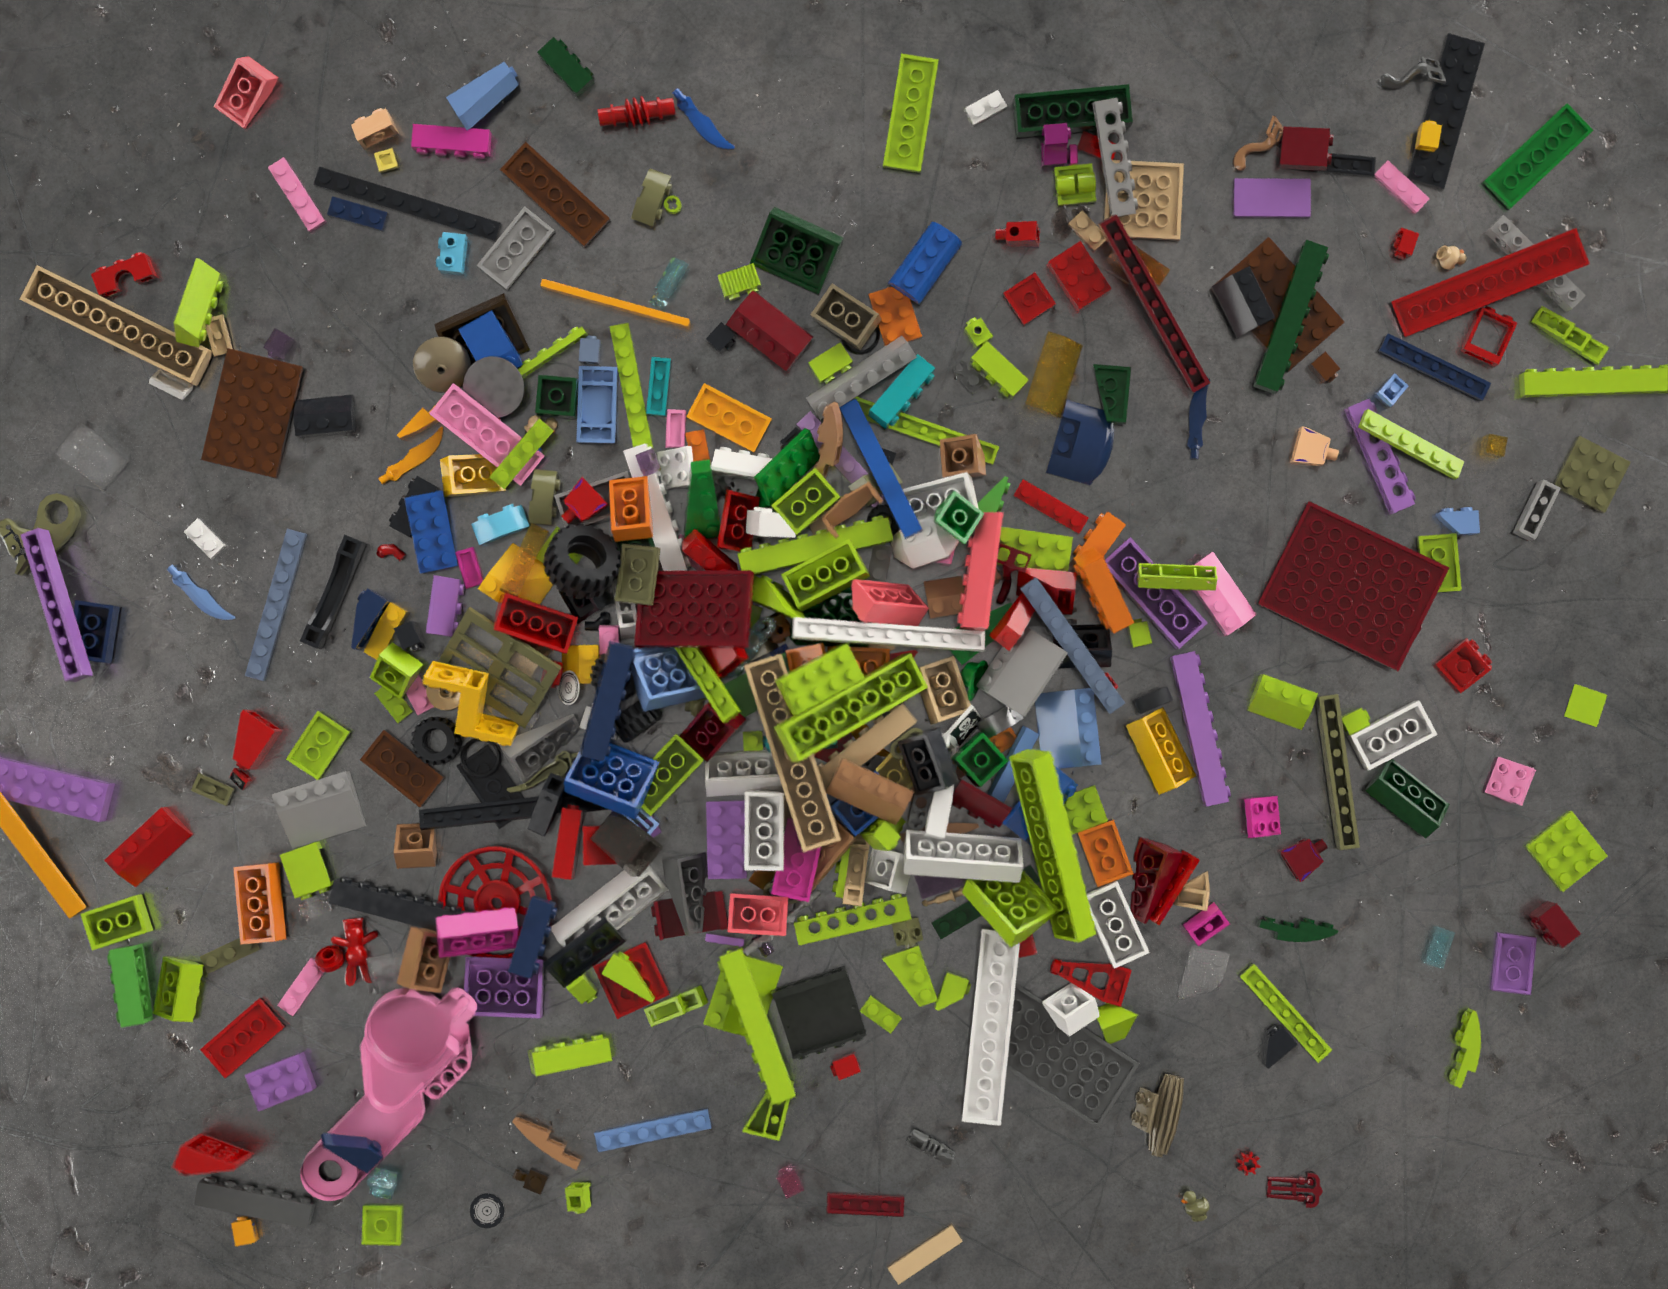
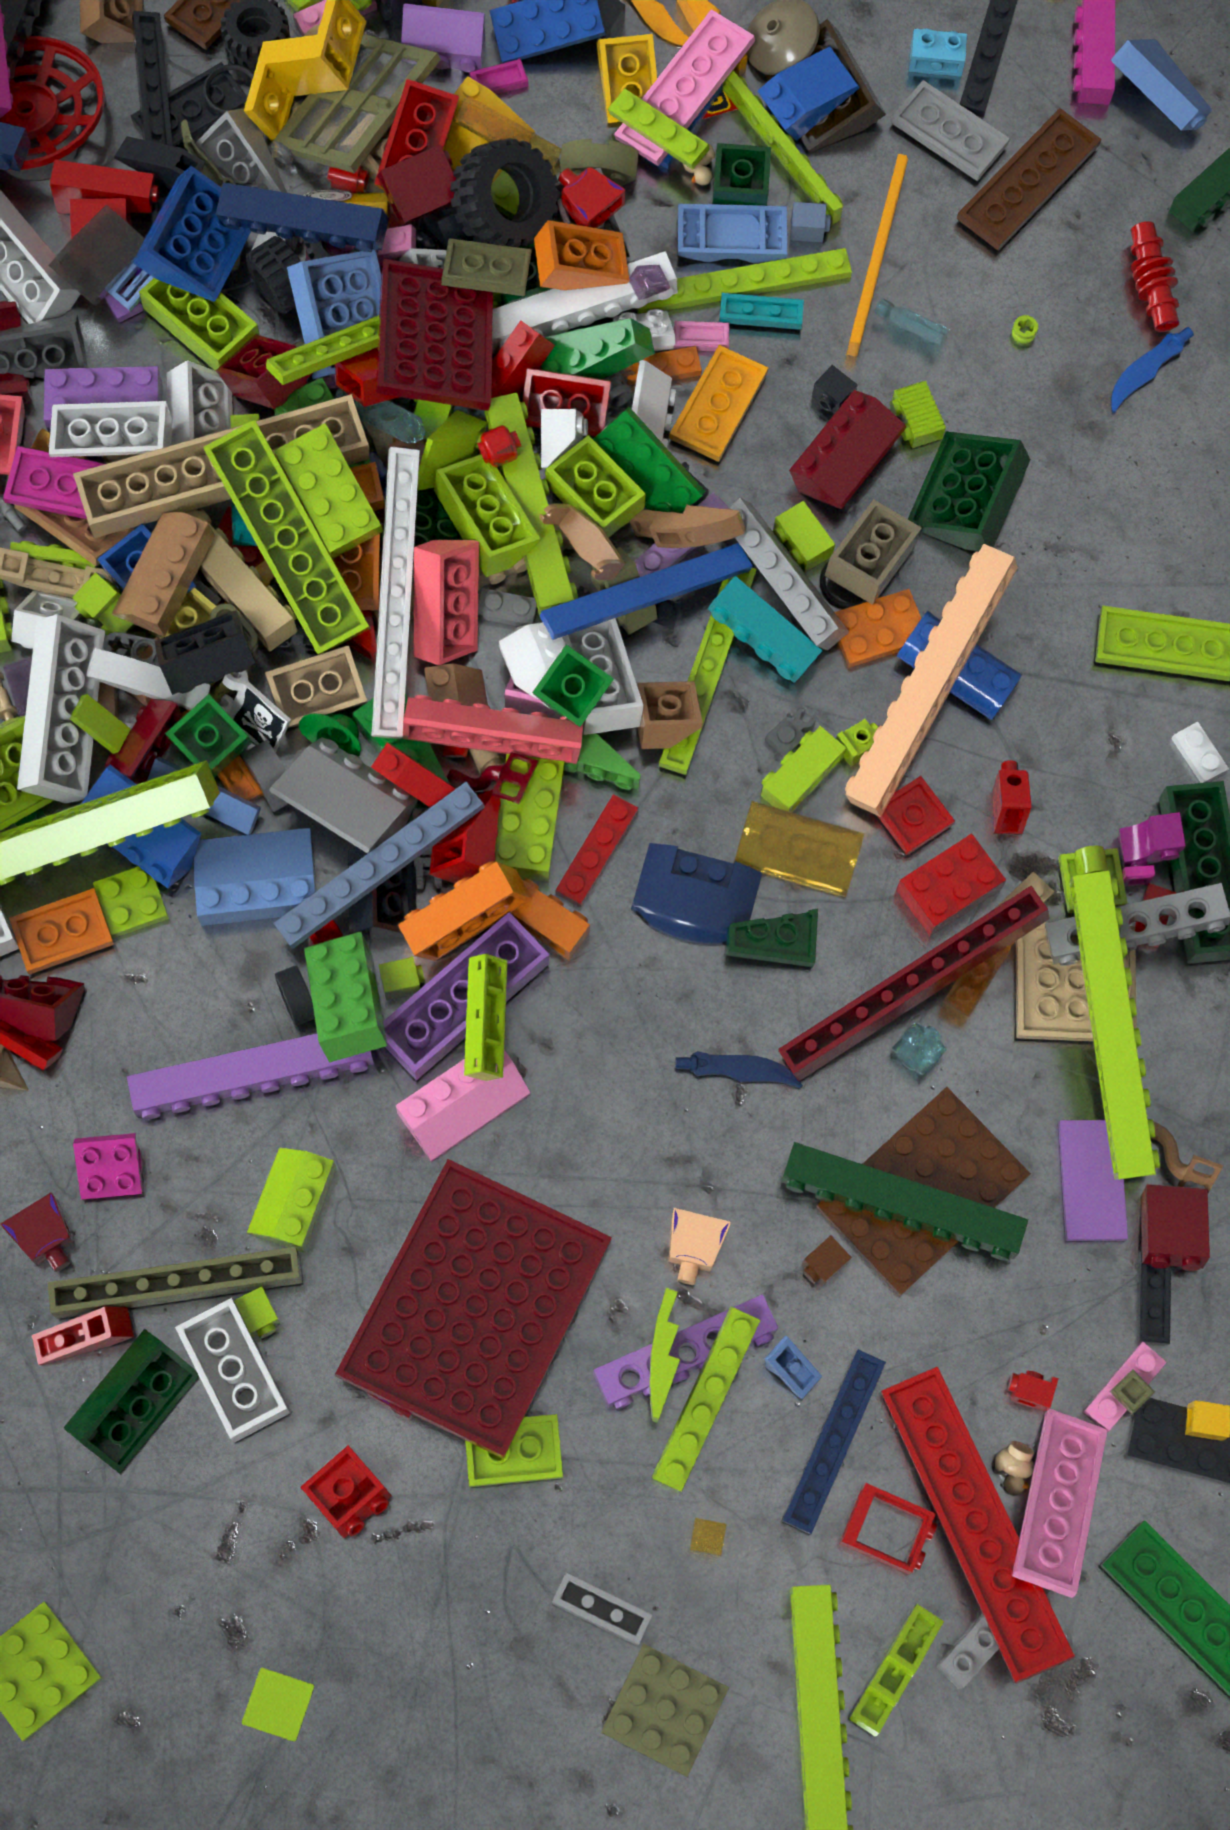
camera: 85 degrees right, 15 degrees down
flat silver sticker [463,356,524,418] -> none
medium azure brick [471,504,530,545] -> none
olive brick [631,168,672,226] -> none
yellow slope [1126,707,1196,795] -> none
black slope [1212,266,1275,338] -> none
medium blue slope [1436,507,1480,536] -> none
bright pink plate [1485,757,1536,806] -> none
none -> red slope [32,1307,134,1365]
none -> lime tile [69,694,131,754]
none -> bright green brick [304,932,387,1063]
none -> dark red brick [377,145,456,226]
none -> red head [477,425,522,468]
none -> lime slope [649,1288,680,1423]
none -> light nougat brick [845,544,1018,817]
none -> clear light blue brick [892,1022,947,1076]
none -> bright pink plate [1012,1409,1108,1598]
none -> lime brick [1069,871,1160,1180]
none -> olive tile [1109,1369,1155,1414]

